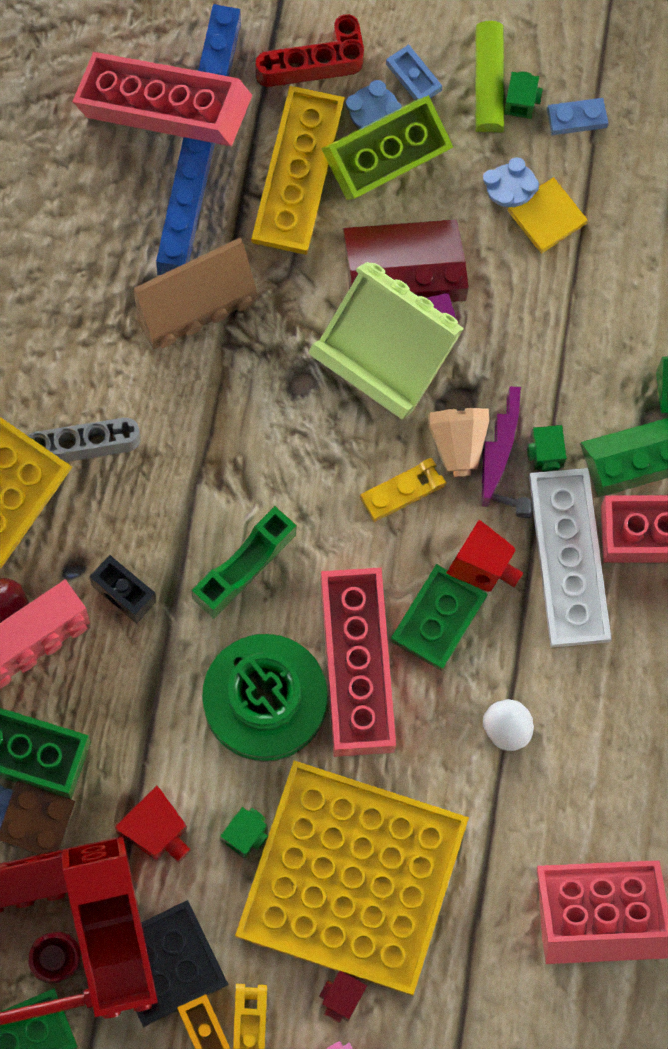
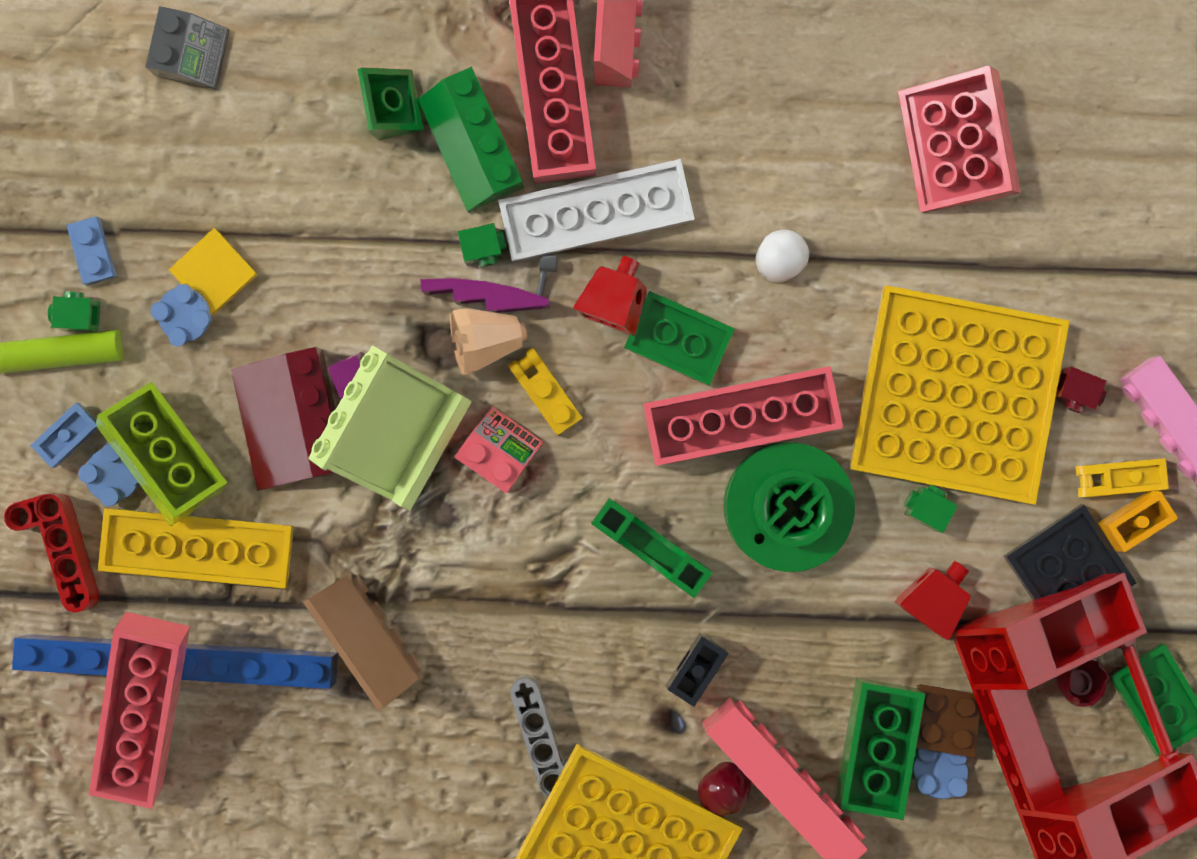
camera: 90 degrees left, 15 degrees up
none -> coral slope [455,407,544,494]

